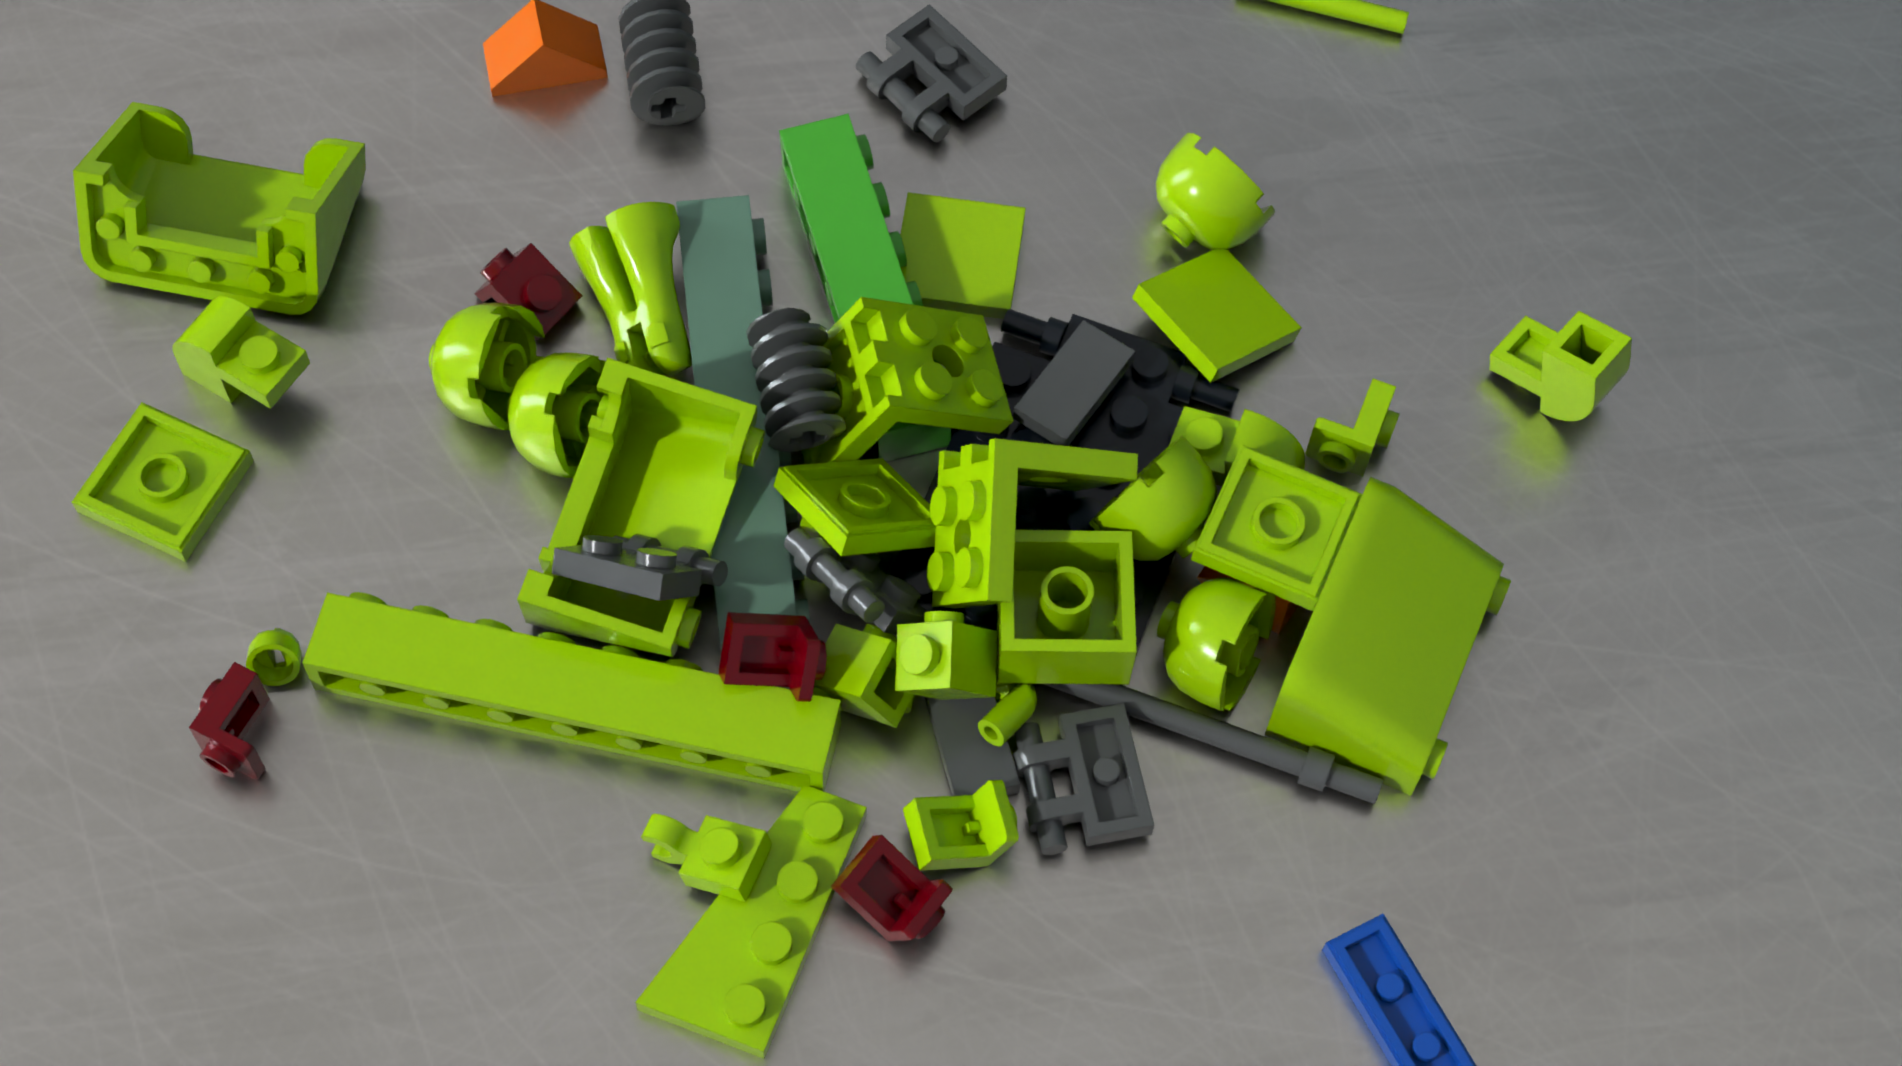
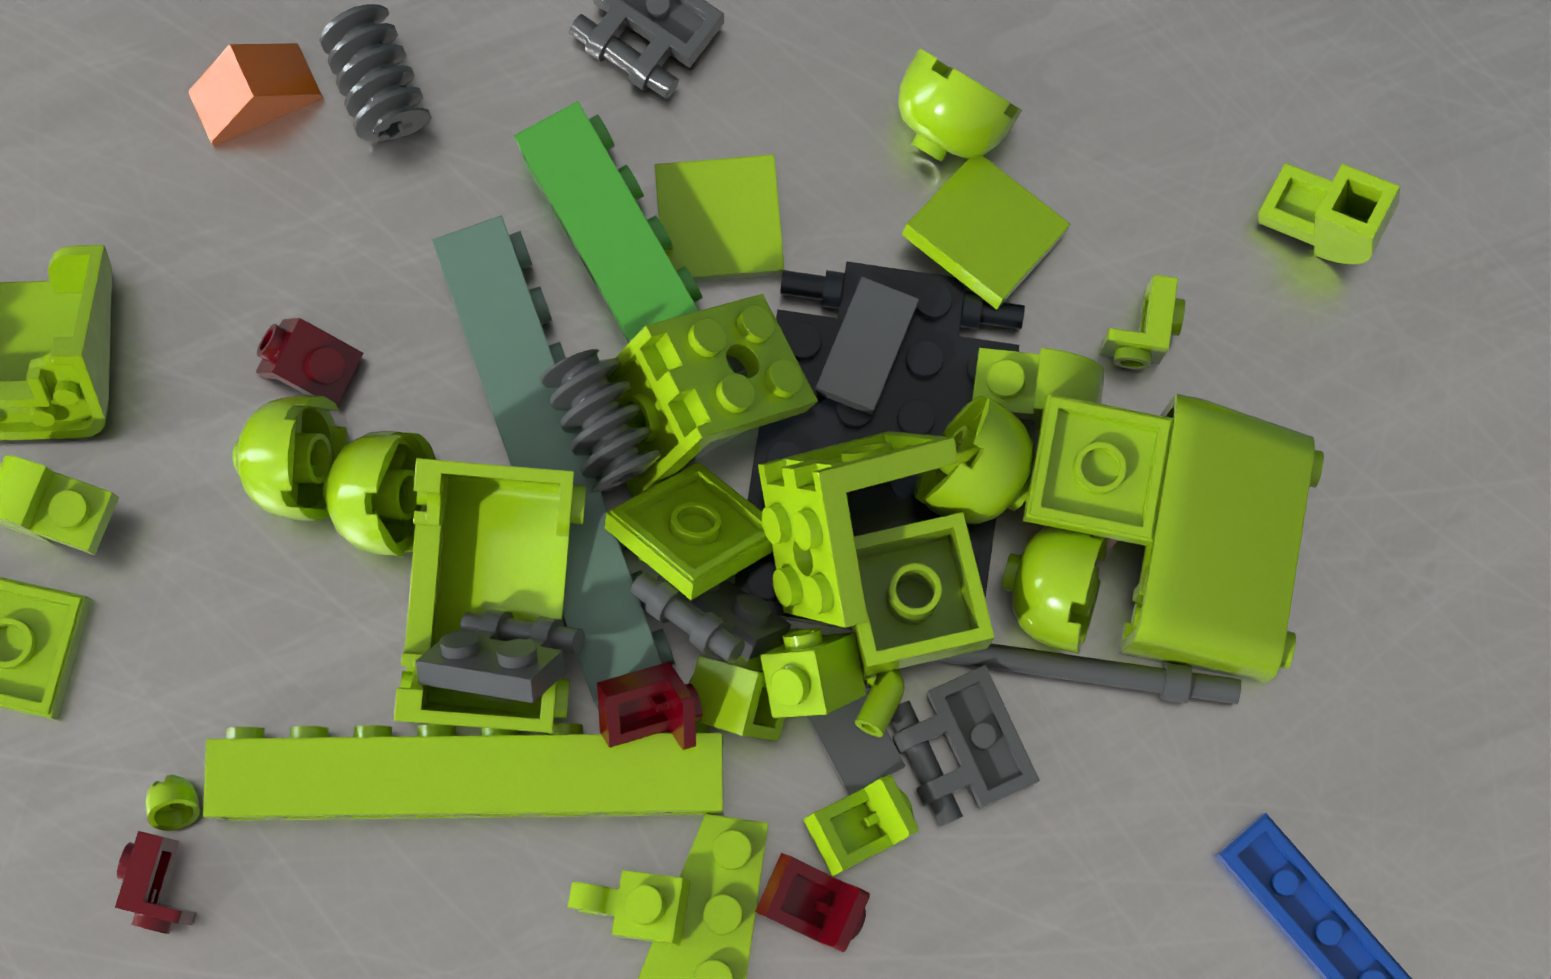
camera: 10 degrees left, 15 degrees up
lime piece [569,202,692,376] -> none

